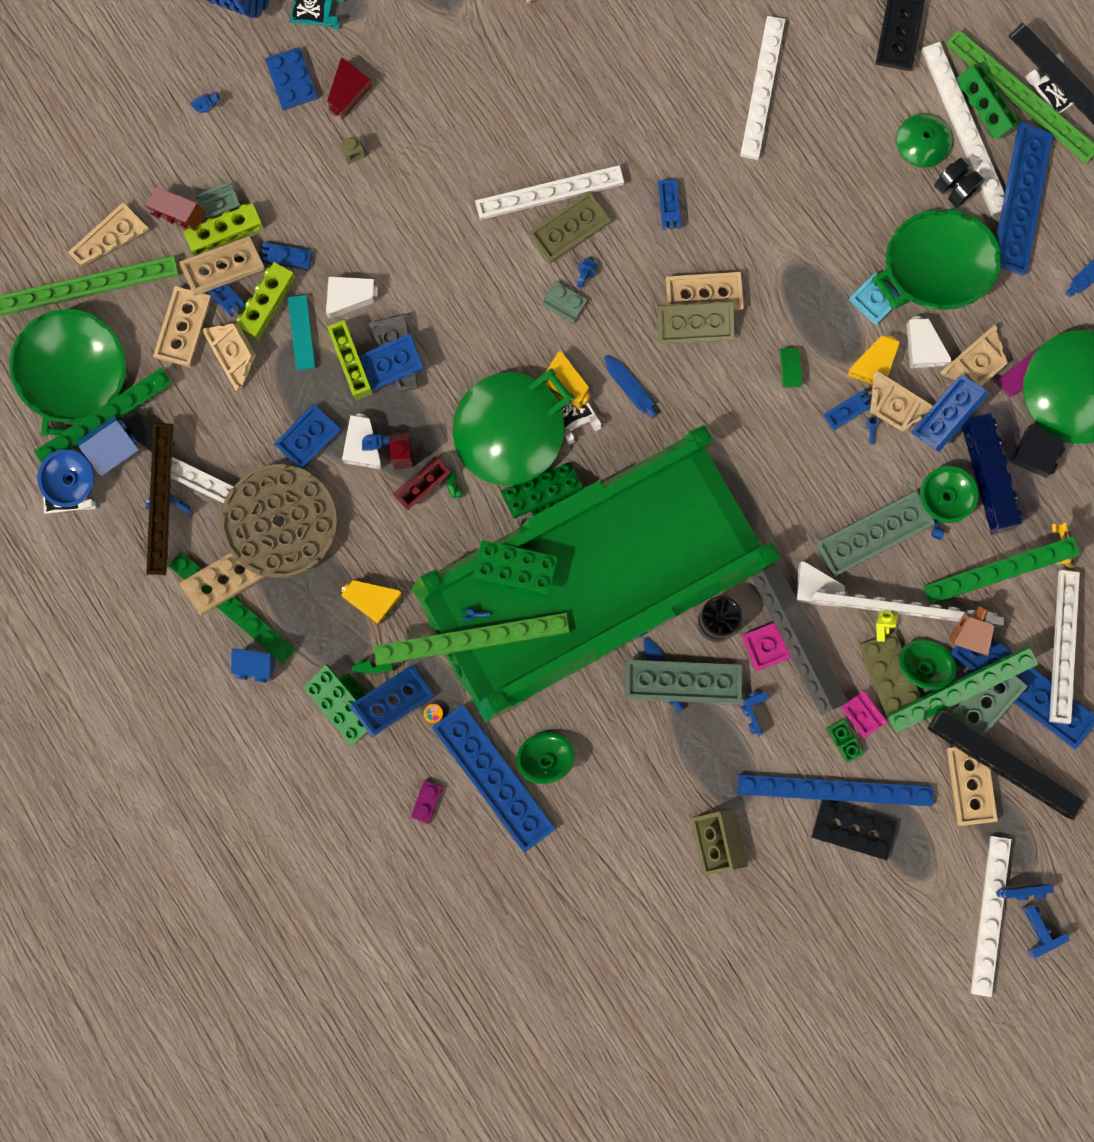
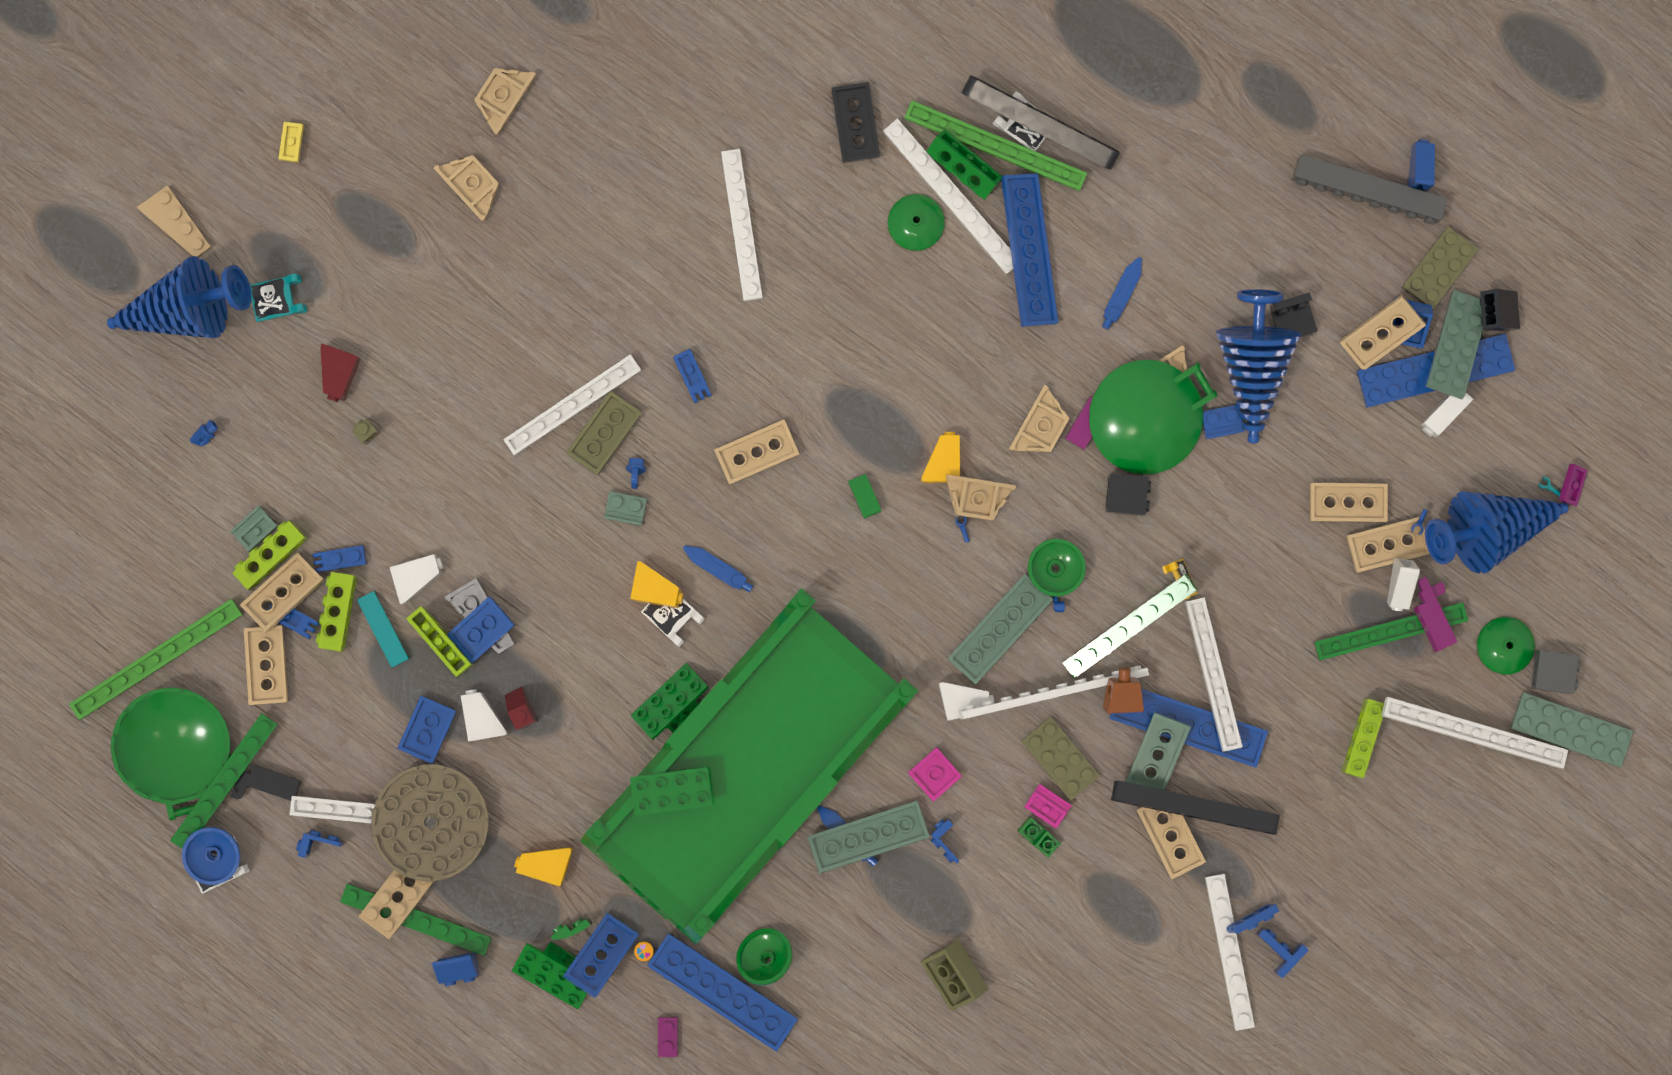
camera: 20 degrees left, 5 degrees up
tan wing [68,202,149,267] -> none
brick [76,416,138,476] -> none
brick [145,187,206,231] -> none
dark brown tile [146,423,174,576] -> none
tan wing [202,323,256,391] -> none
blue plate [265,47,318,111] -> none
blue piece [362,433,390,451] -> none
bright green plate [373,613,570,666] -> none
dark red brick [393,456,451,510] -> none
green arm [446,471,462,499] -> none
green dish [453,368,576,486] -> none
blue hand [461,609,490,621] -> none
olive plate [657,301,734,344] -> none
black wheel [697,596,742,642] -> none
blue plate [737,775,934,807] -> none
dark grey brick [752,564,848,716] -> none
black plate [811,800,897,861] -> none
blue hinge [823,389,872,431] -> none
medium azure plate [849,272,900,325] -> none
green dish [871,209,1001,310] -> none
neon yellow bracket [876,611,898,642] -> none
plate [886,646,1038,733] -> none
green dish [899,640,956,690] -> none
white slope [906,316,951,368] -> none
blue plate [911,374,989,452] -> none
black wheel [934,157,985,208] -> none
clear blue brick [961,413,1023,535] -> none

